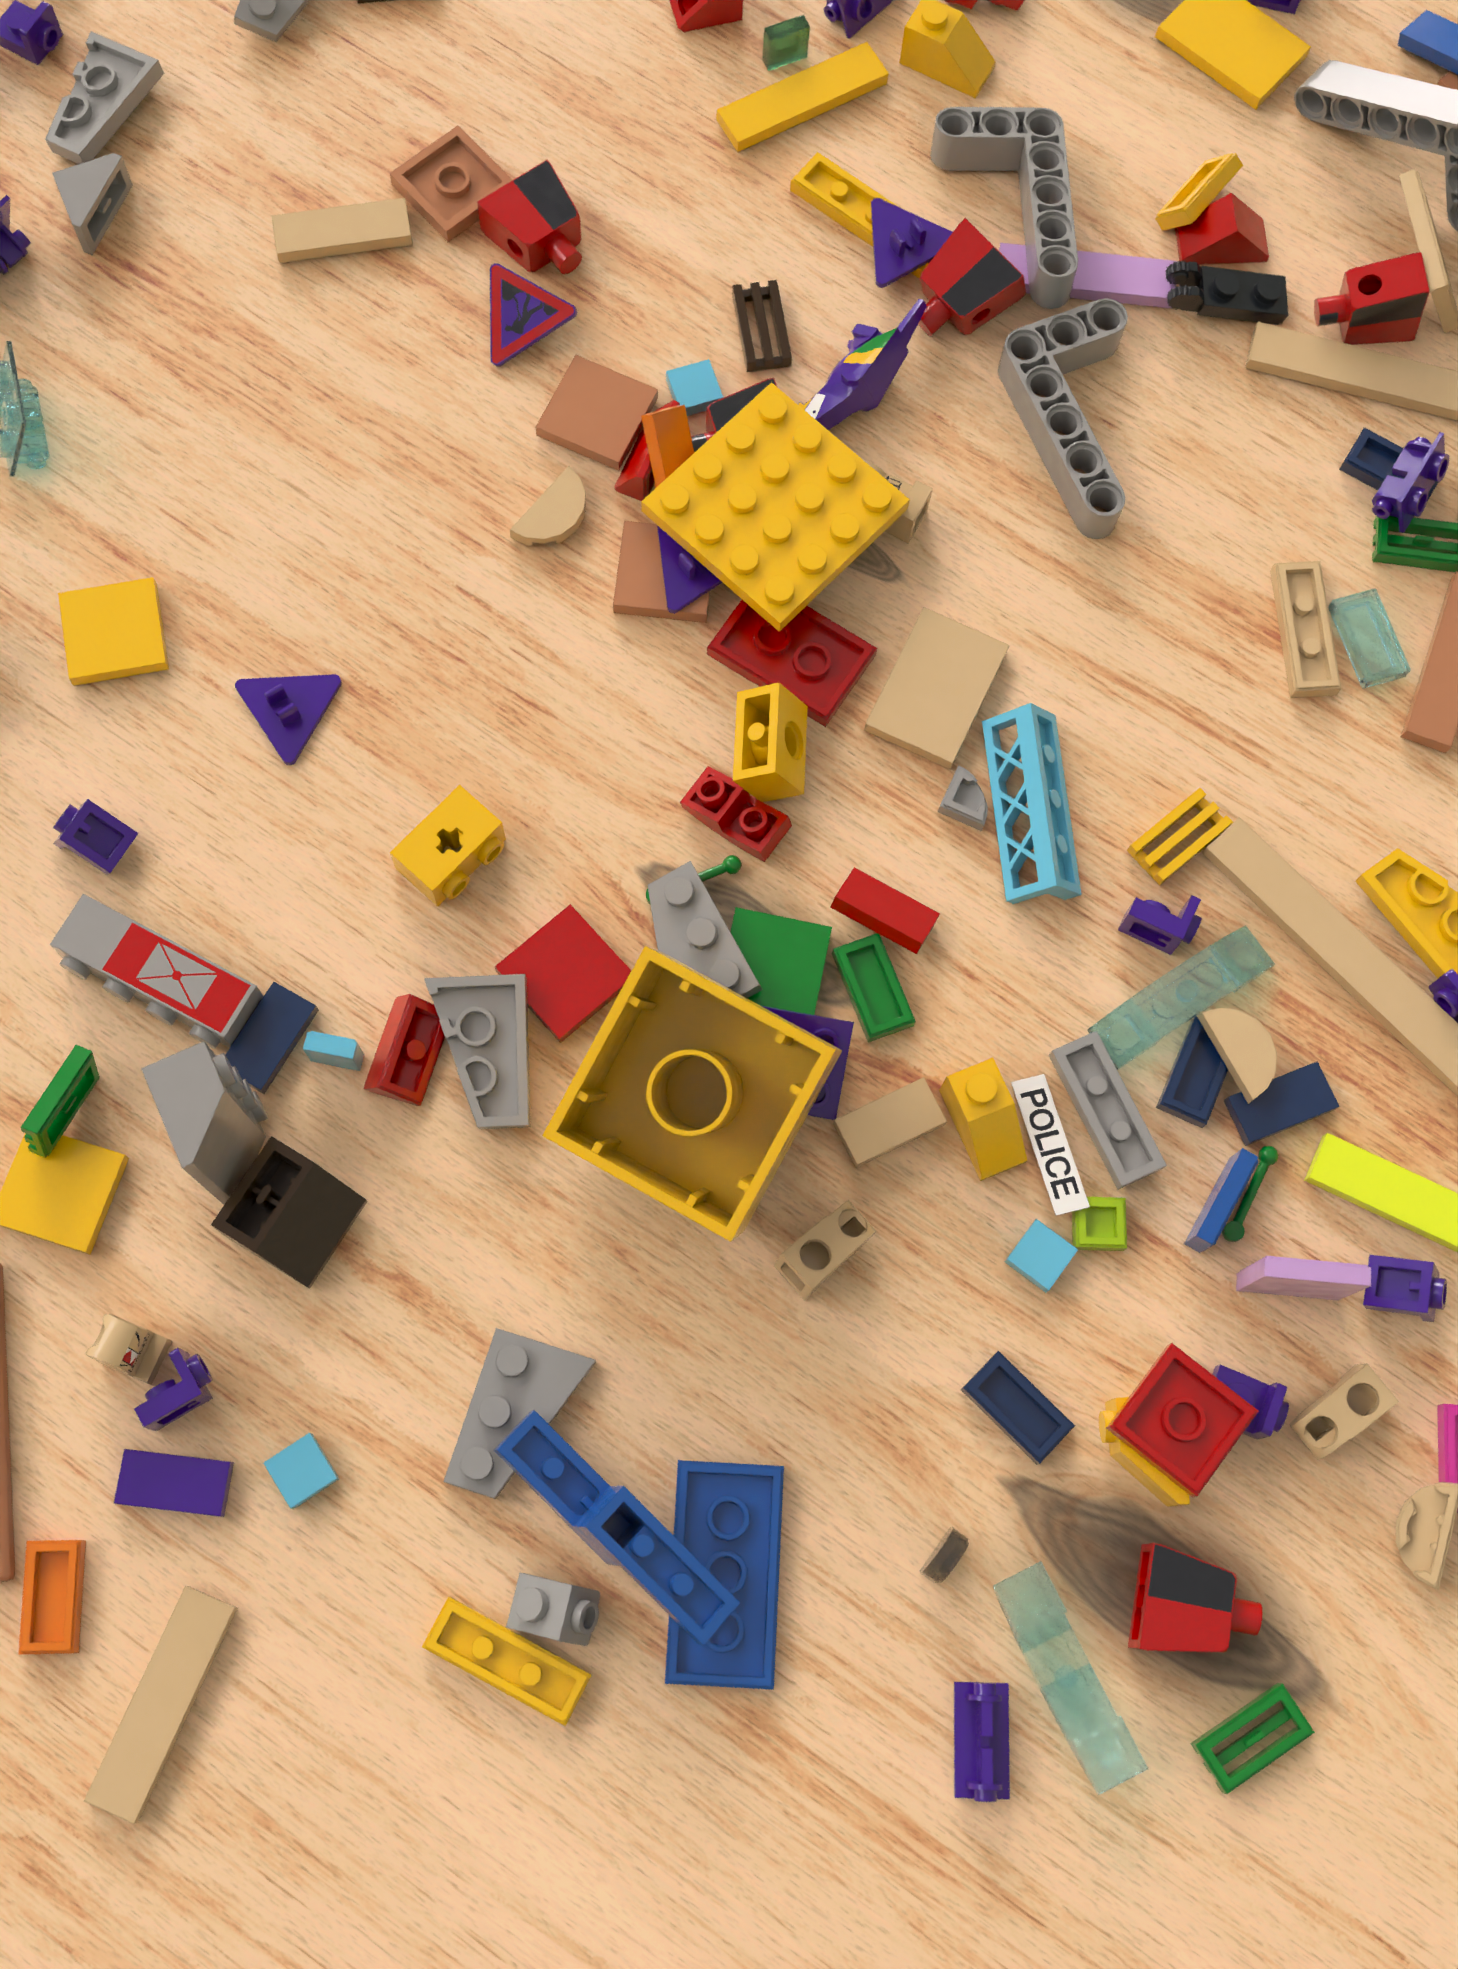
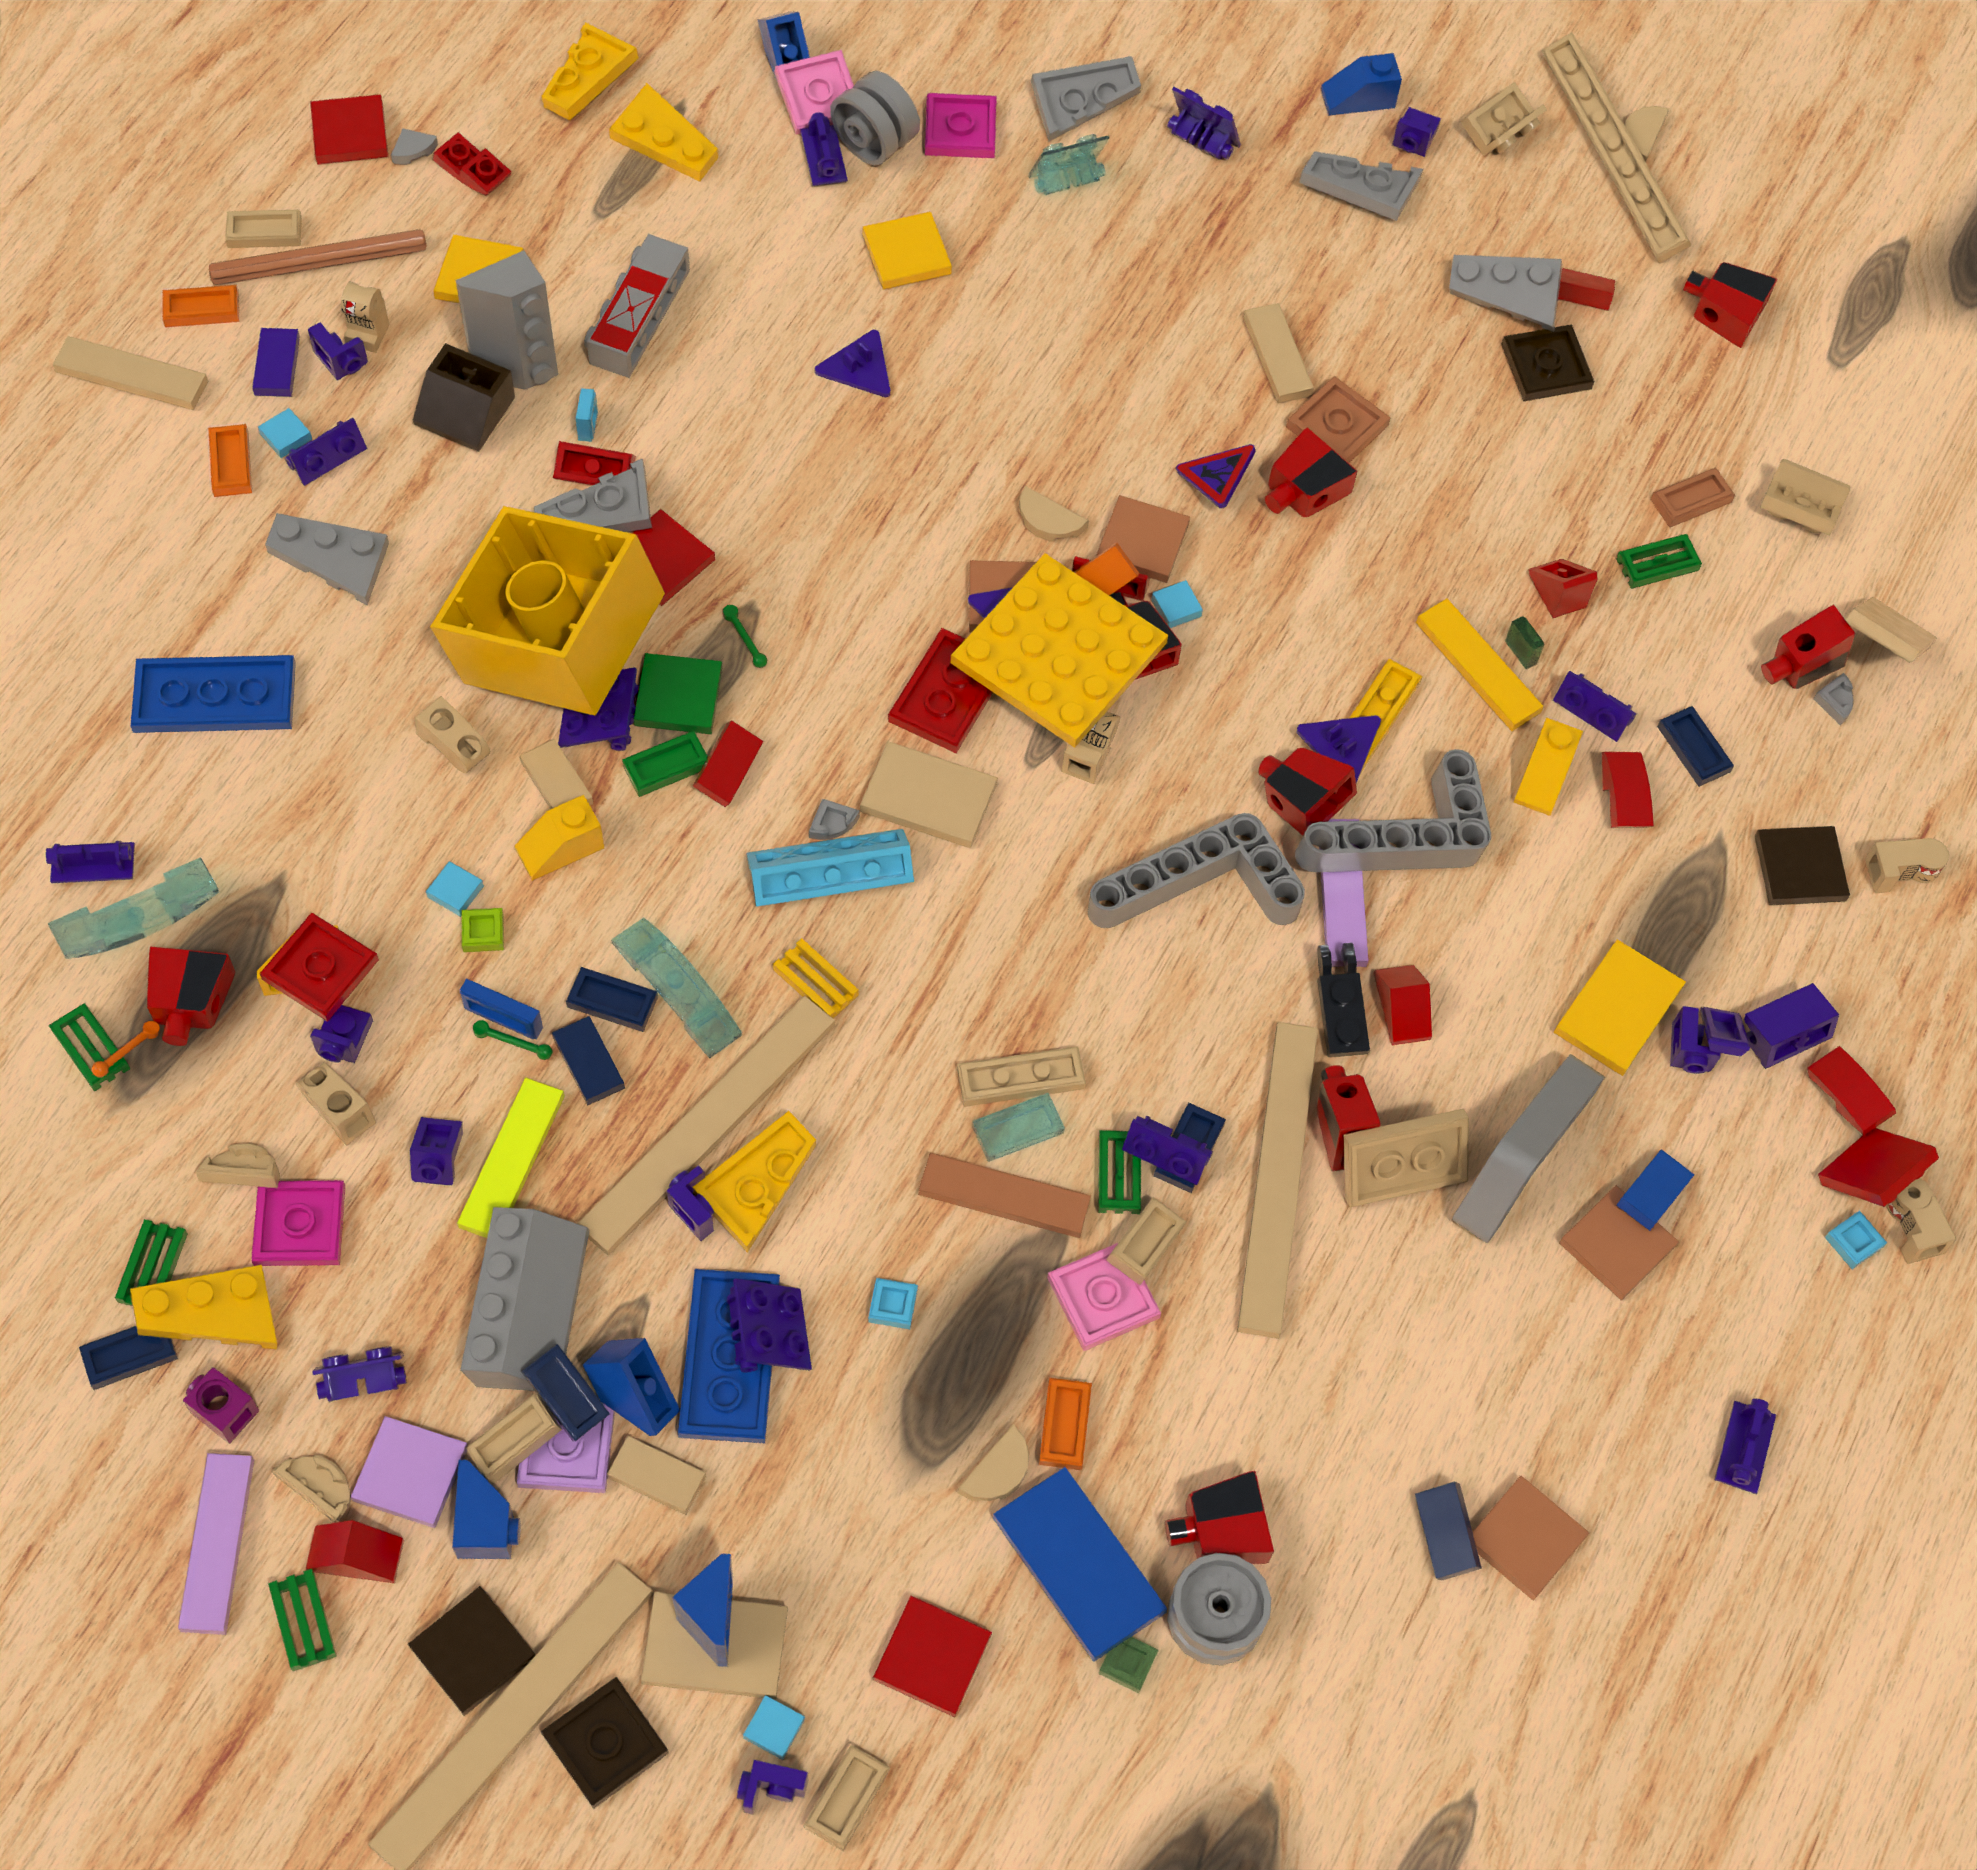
camera: 85 degrees right, 10 degrees down
green tile [21,1045,100,1158] -> none
light grey slope [52,153,133,255] -> none
dark purple bracket [53,799,138,875] -> none
dark blue tile [225,981,319,1094] -> none
yellow brick [390,785,506,907] -> none
yellow tile [422,1597,592,1727] -> none
blue bracket [494,1410,740,1646] -> none
light grey bracket [506,1572,600,1646] -> none
light grey wing [647,861,762,998] -> none
red slope [680,766,792,862] -> none
dark brown tile [732,280,792,372] -> none
yellow brick [733,683,808,802] -> none
dark purple animal [798,299,927,431] -> none
clear smoke tile [919,1527,969,1583] -> none
dark blue tile [961,1351,1075,1465] -> none
white sticker [1011,1074,1090,1216] -> none
light grey plate [1049,1031,1167,1190] -> none
dark purple bracket [1118,895,1202,955] -> none
yellow tile [1155,153,1243,231] -> none
tan tile [1198,1008,1277,1104] -> none
lavender tile [1236,1256,1371,1300] -> none
none -> orange hinge [92,1021,160,1077]
none -> orange tile [208,424,252,497]
none -> dark purple hinge [285,417,367,486]

